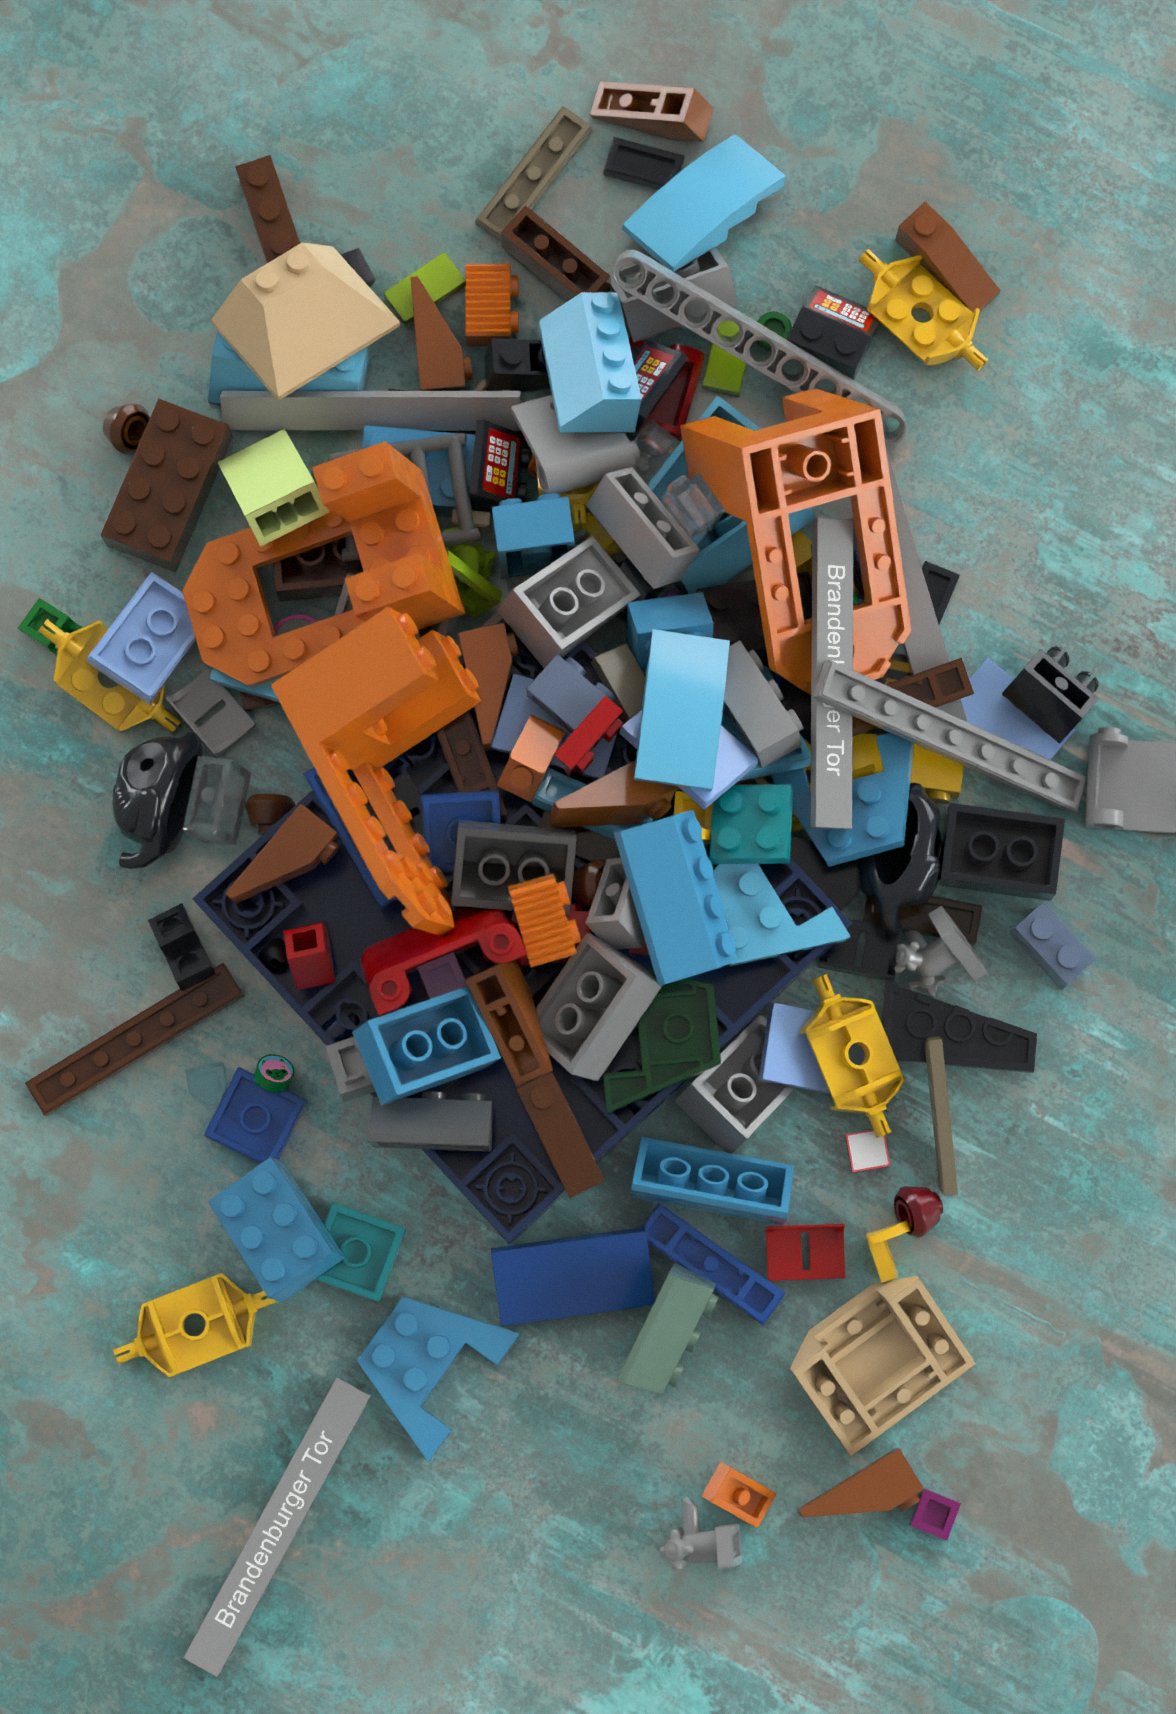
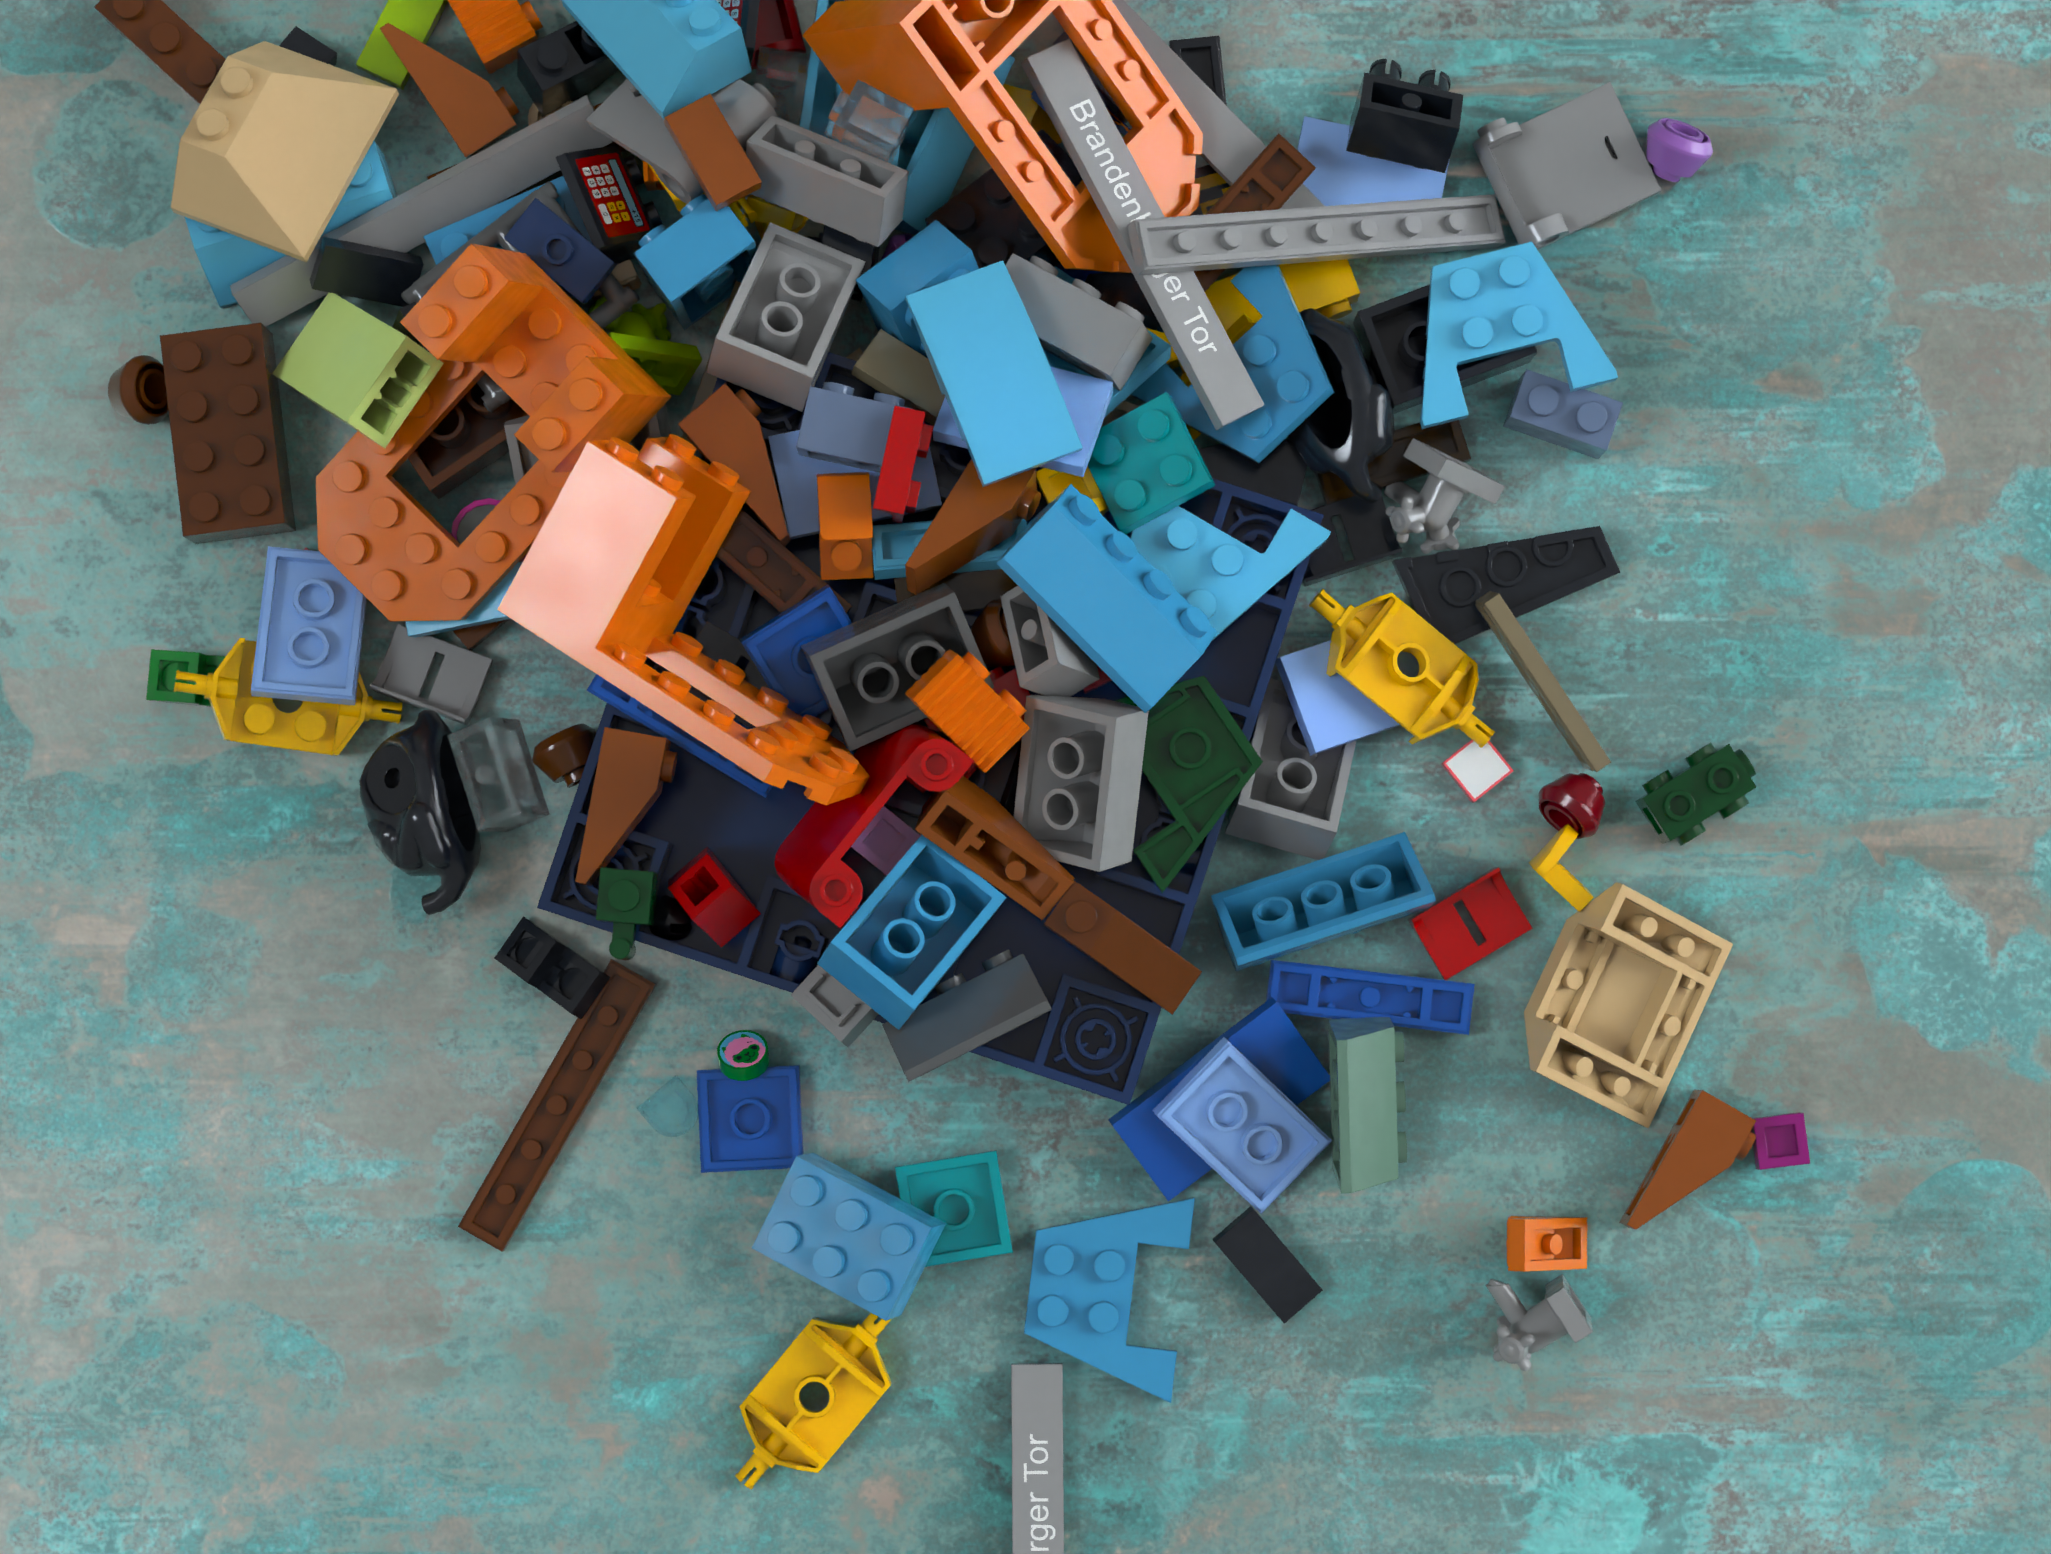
camera: 30 degrees left, 5 degrees up
none -> black tile [310,237,424,307]
none -> dark blue plate [504,198,618,305]
none -> dark green brick [596,867,659,961]
none -> dark orange tile [664,94,762,211]
none -> light blue tile [1152,1037,1332,1214]
none -> black slope [1212,1206,1323,1324]
none -> medium azure wing [1420,242,1618,429]
none -> dark green brick [1635,743,1756,846]

